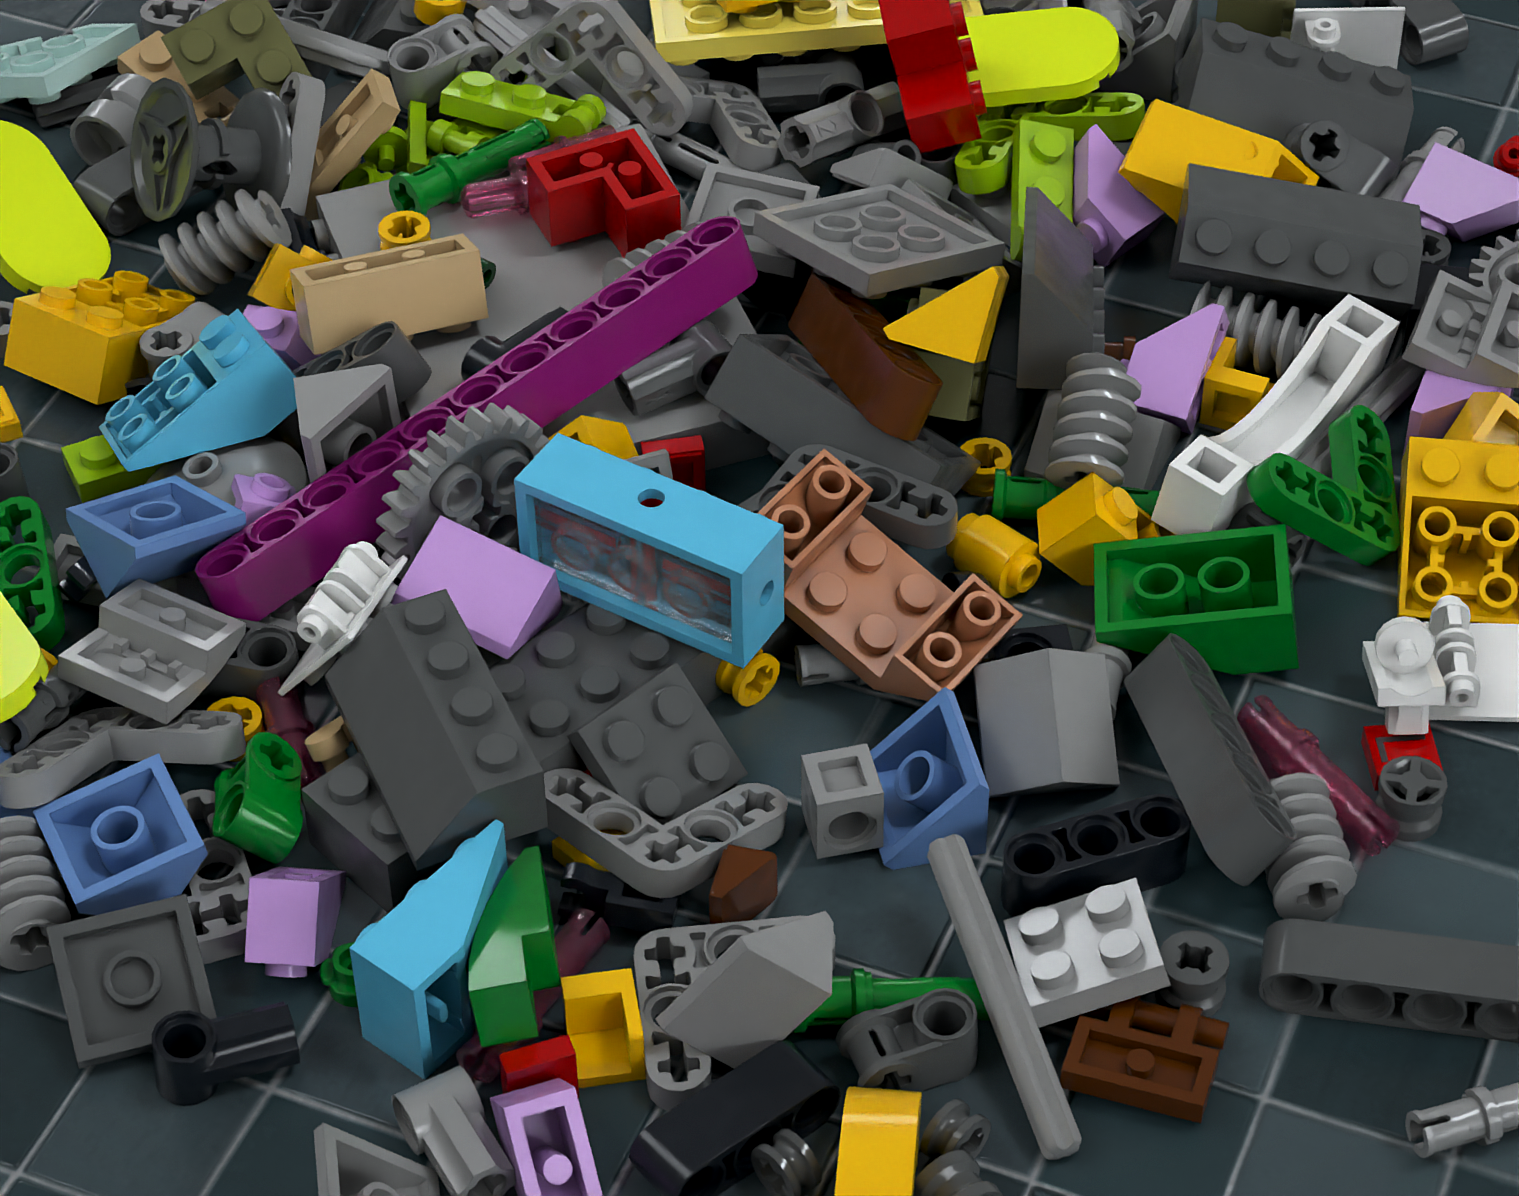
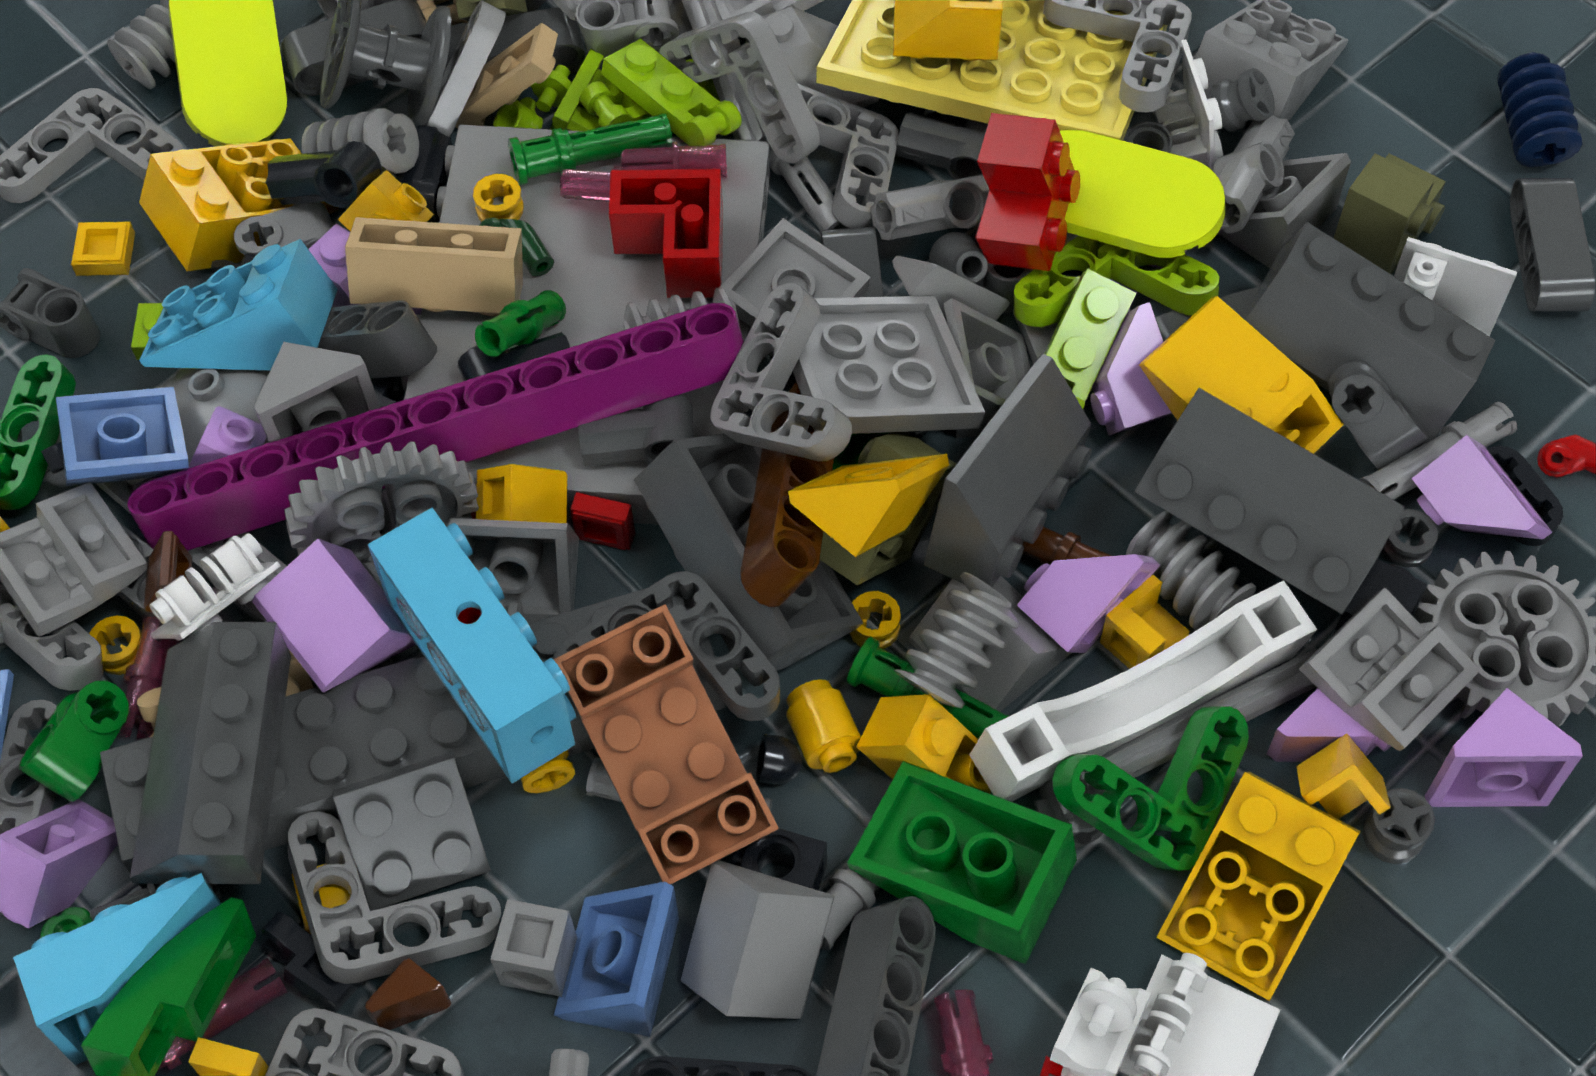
camera: 25 degrees right, 15 degrees up
none -> reddish brown slope [144,531,192,613]
none -> black piece [266,141,382,208]
none -> green pin [475,290,566,356]
none -> light grey beam [710,282,852,461]

